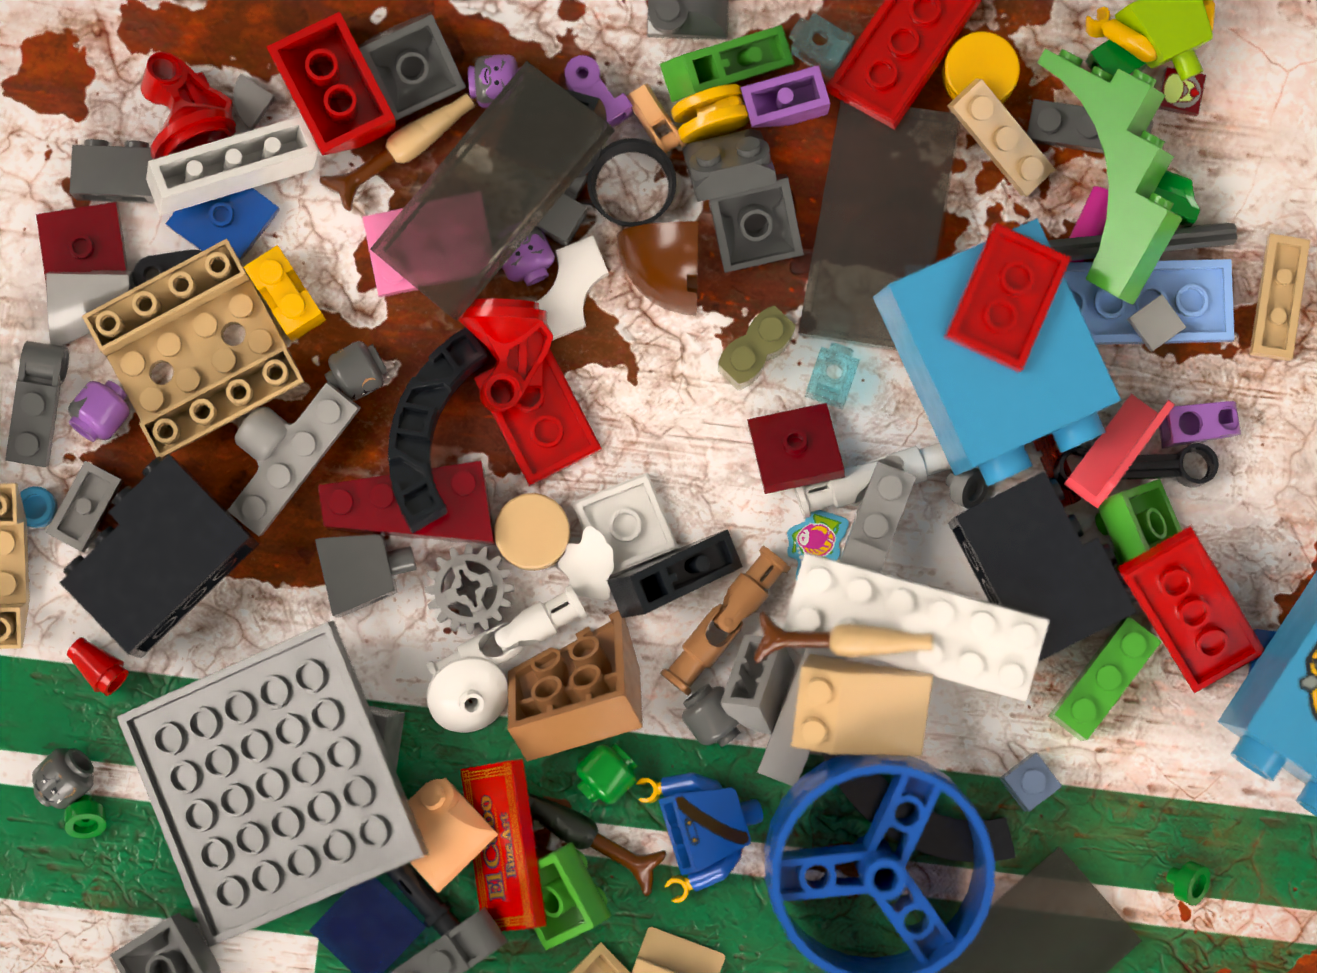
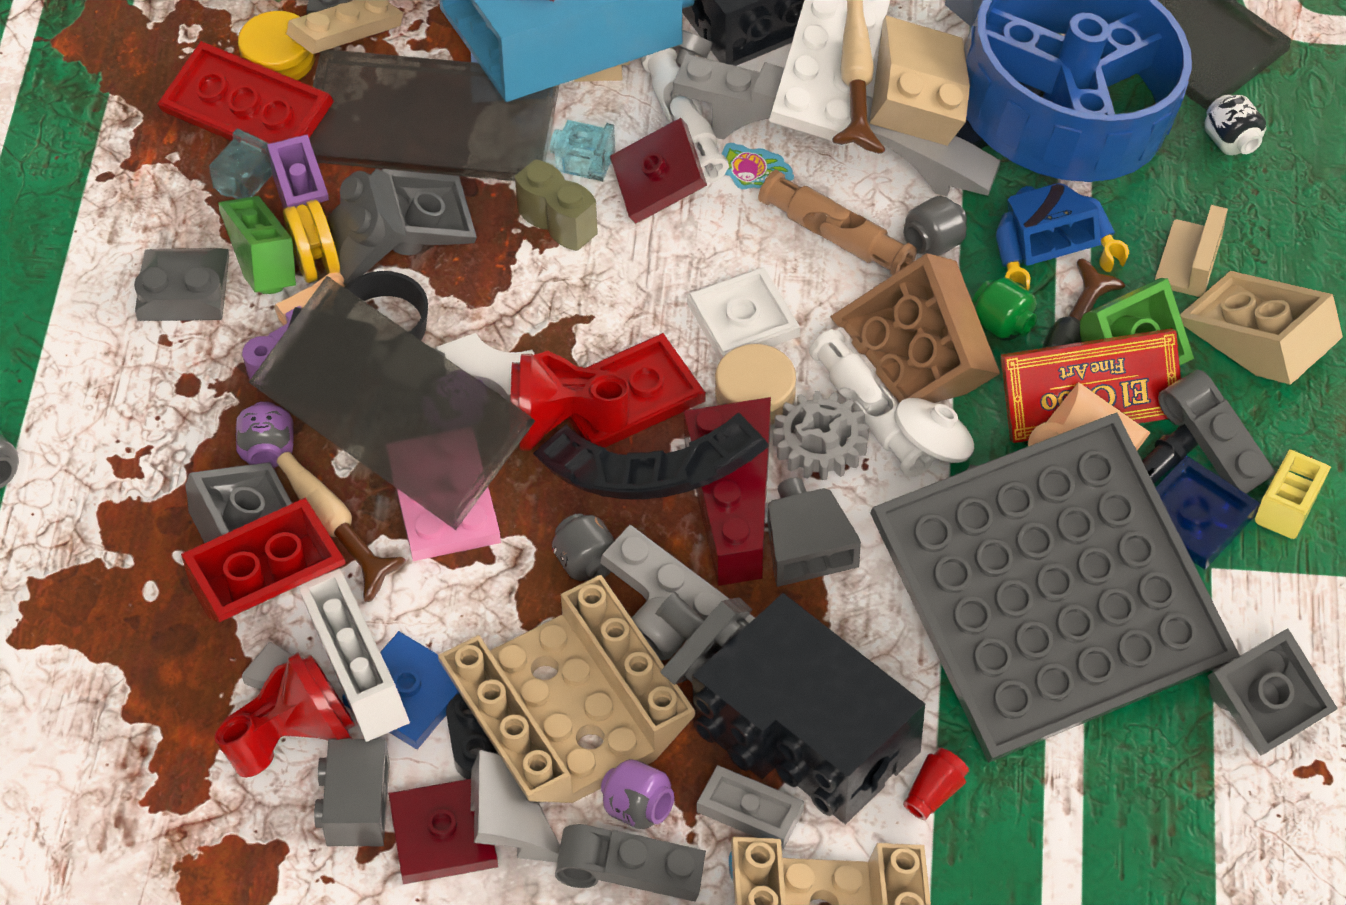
camera: 90 degrees left, 30 degrees down
dark grey head [32,748,94,809] -> none
green tile [64,795,107,839] -> none
yellow brick [243,245,326,342] -> none
white sticker [558,526,614,601] -> none
black slope [607,529,743,618] -> none
reddish brown brick [617,221,698,316] -> none
light grey brick [720,634,795,735] -> none
none -> dark grey plate [655,592,753,685]

